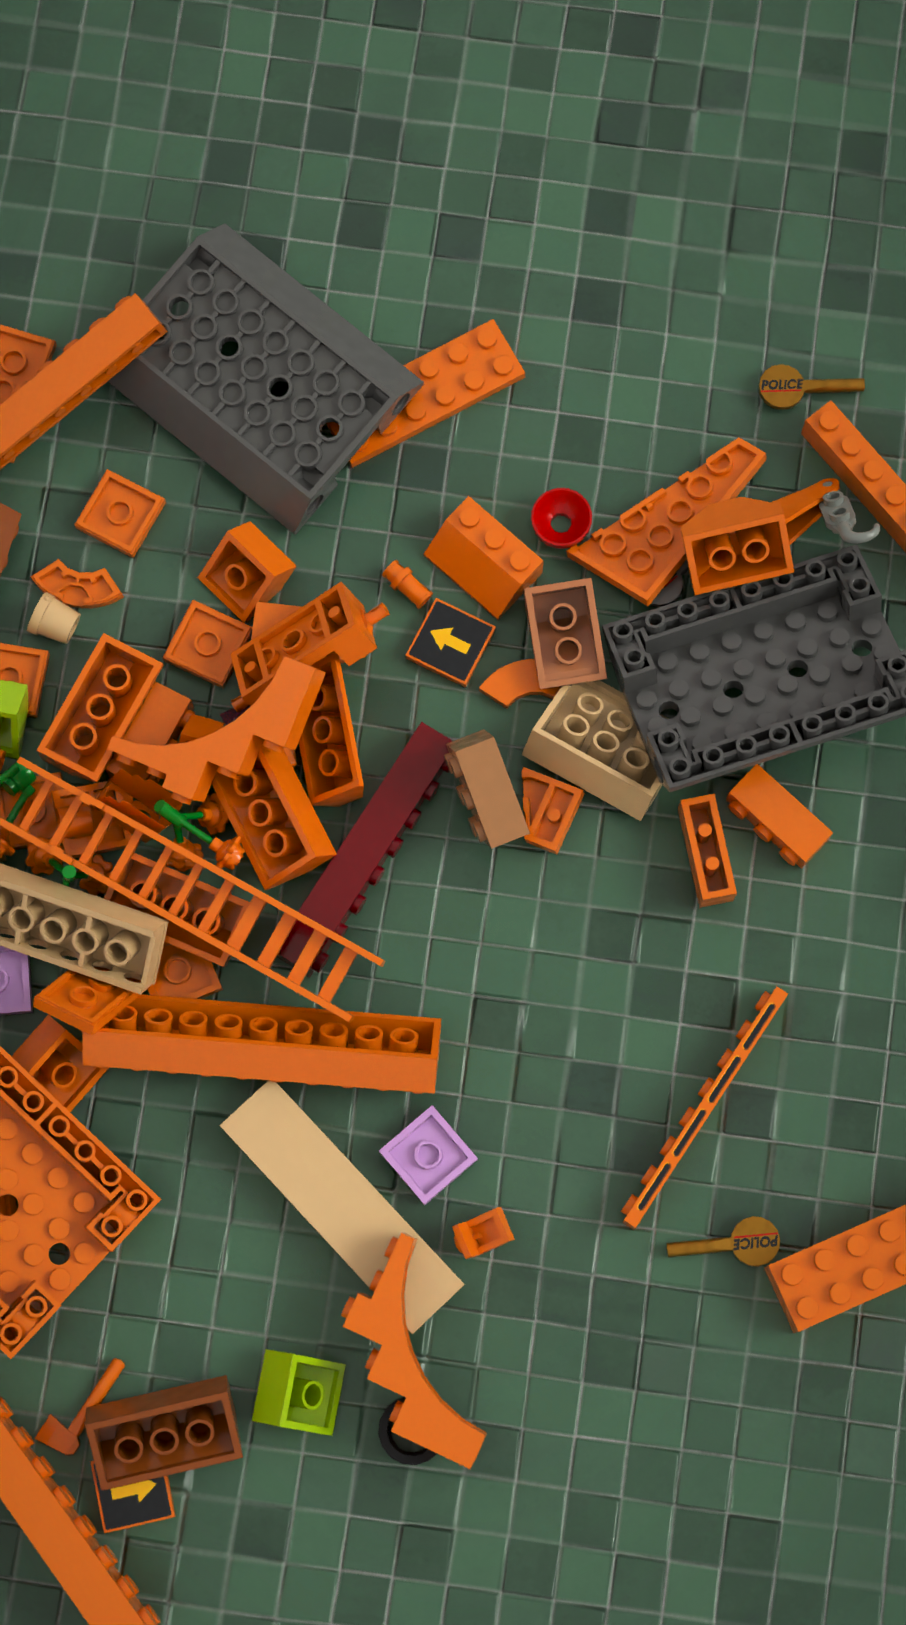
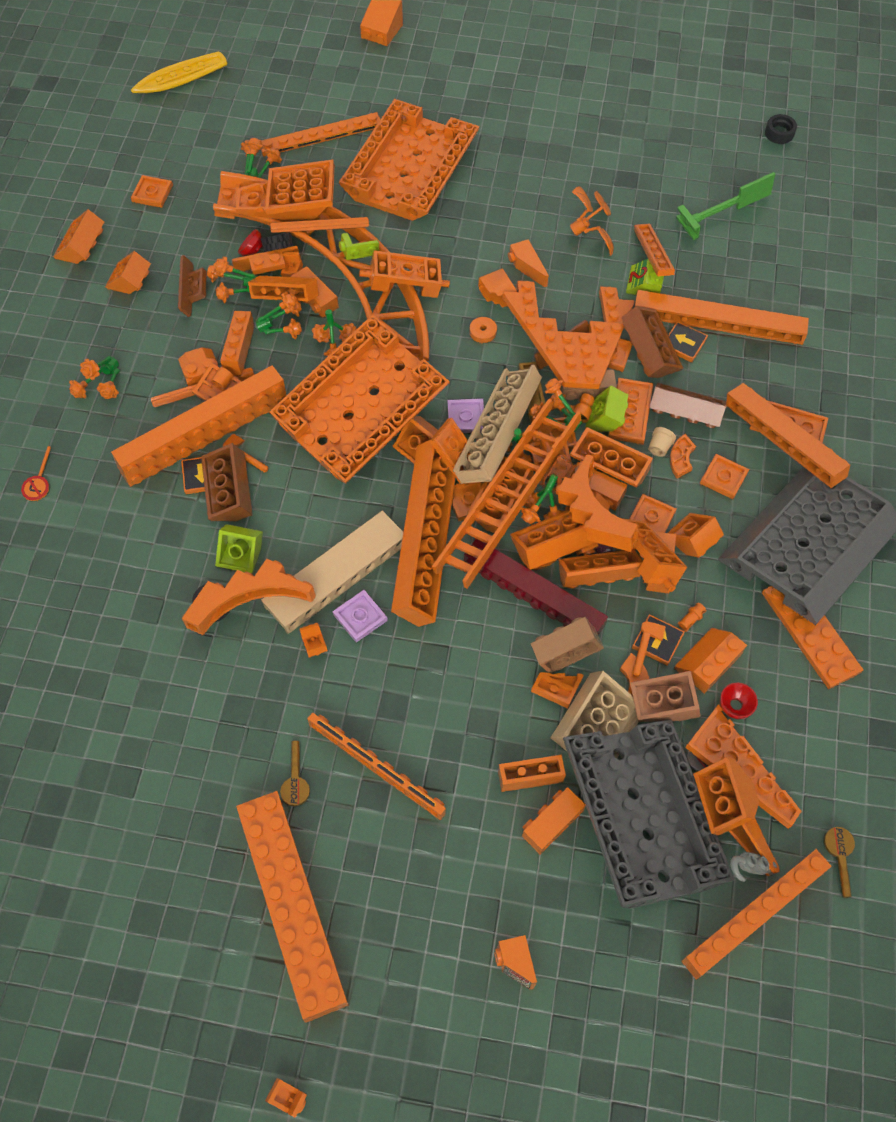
camera: 90 degrees right, 15 degrees down
none -> orange piece [633,621,666,676]

